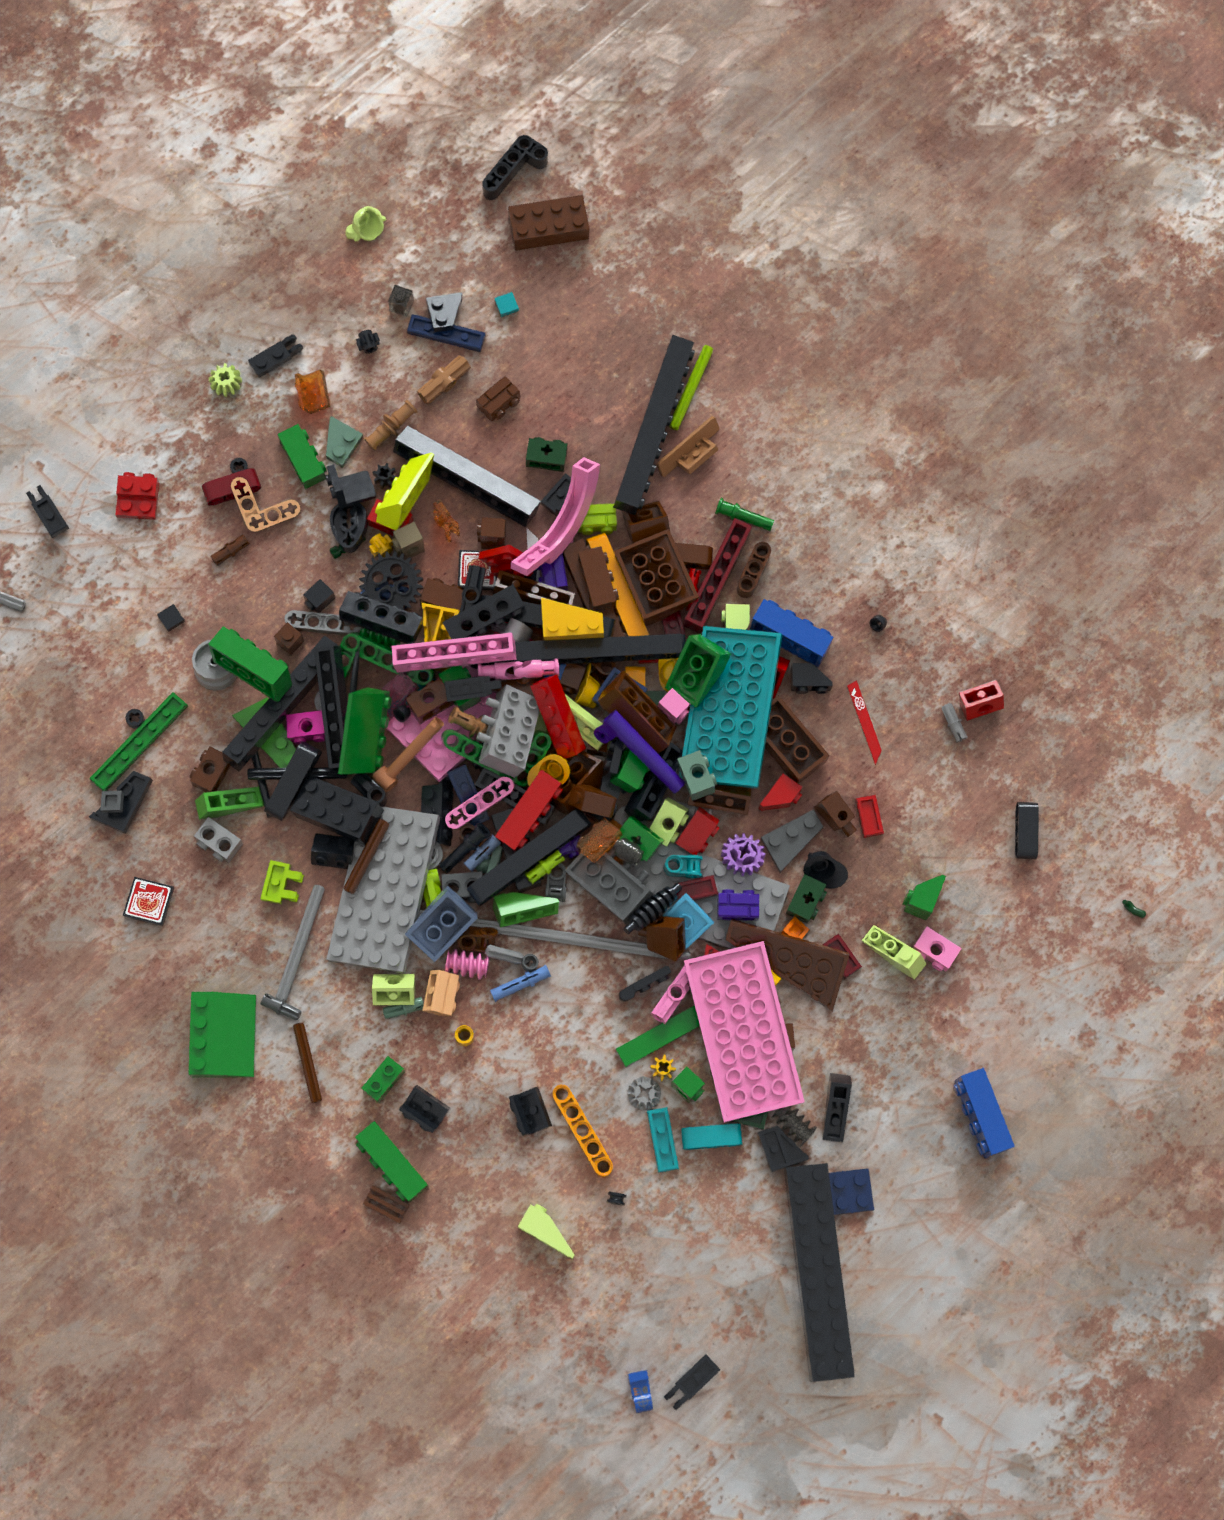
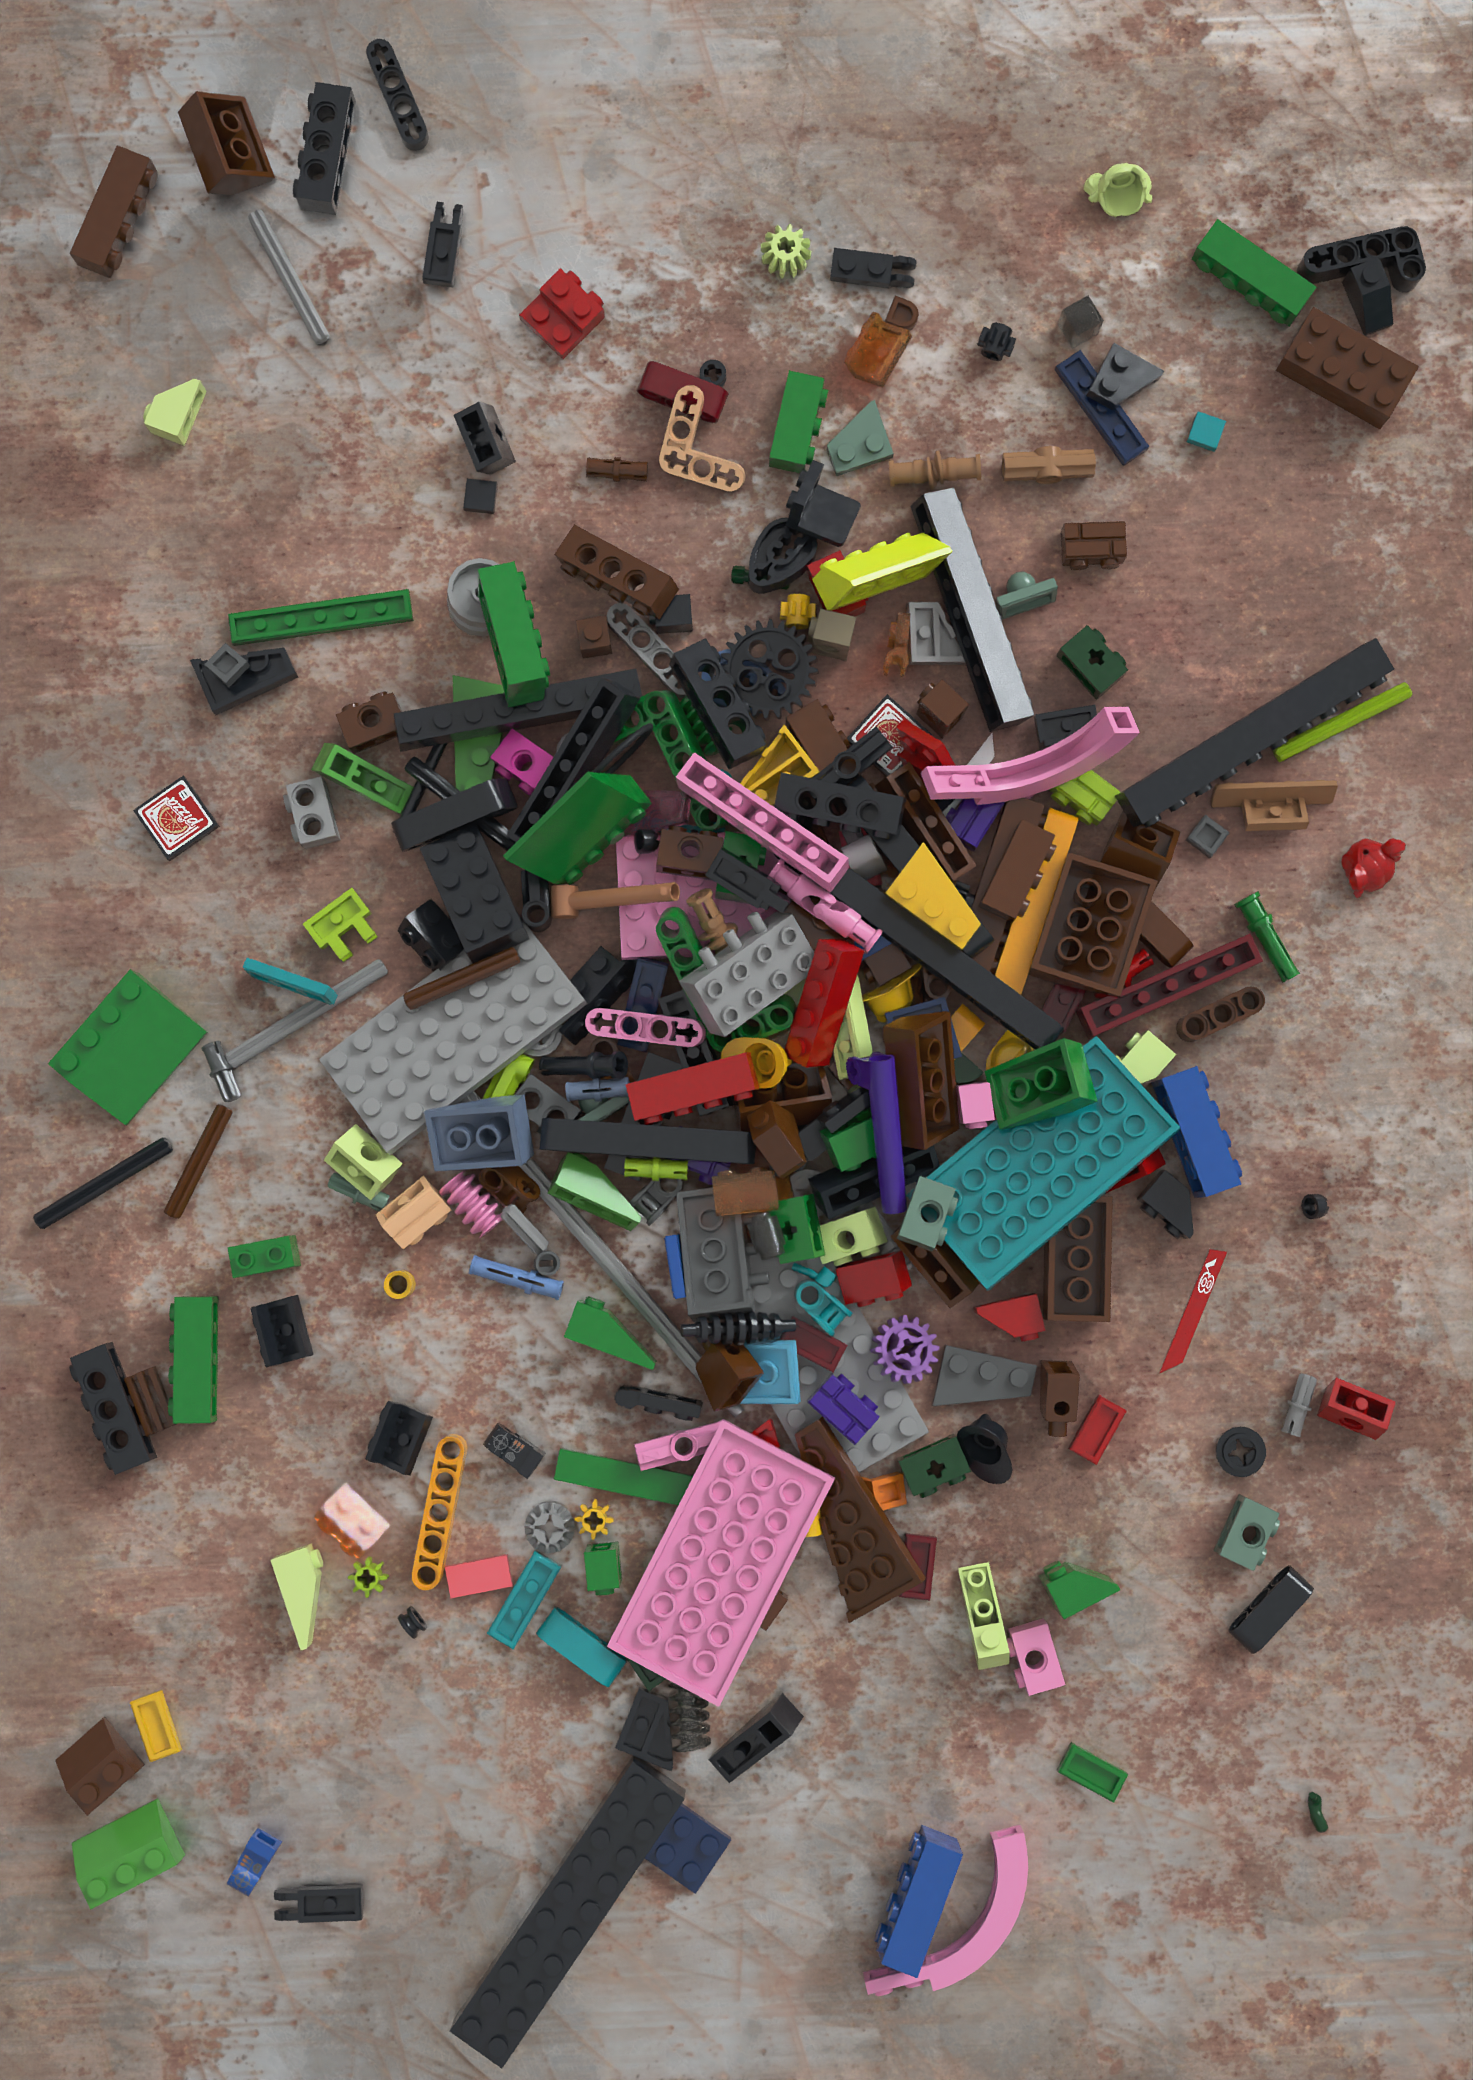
camera: 45 degrees right, 10 degrees up
black bush [125,709,145,729] -> none
black gear [372,463,396,489] -> none
none -> black axle [33,1137,173,1229]
none -> reddish brown slope [55,1717,145,1816]
none -> black brick [69,1342,158,1475]
none -> bright green slope [72,1798,185,1910]
none -> yellow tile [130,1690,182,1762]
none -> teal tile [243,957,338,1005]
none -> clear orange bracket [314,1483,390,1559]
none -> lime gear [348,1556,389,1598]
none -> coral tile [445,1554,513,1599]
none -> black brick [454,402,516,475]
none -> black leg [483,1423,546,1479]
none -> reddish brown brick [554,524,679,619]
none -> green slope [564,1296,657,1370]
none -> blue tile [664,1234,686,1299]
none -> teal hand [792,1262,837,1287]
none -> bright pink arch [863,1825,1028,1996]
none -> reddish brown tile [884,295,919,333]
none -> light grey wing [906,602,966,665]
none -> sand green tile [996,571,1058,620]
none -> green tile [1057,1742,1128,1803]
none -> dark grey tile [1186,815,1230,858]
none -> green brick [1191,219,1317,327]
none -> sand green brick [1213,1494,1280,1571]
none -> black gear [1216,1427,1266,1477]
none -> red hair [1341,838,1406,898]
none -> black slope [1342,257,1394,336]

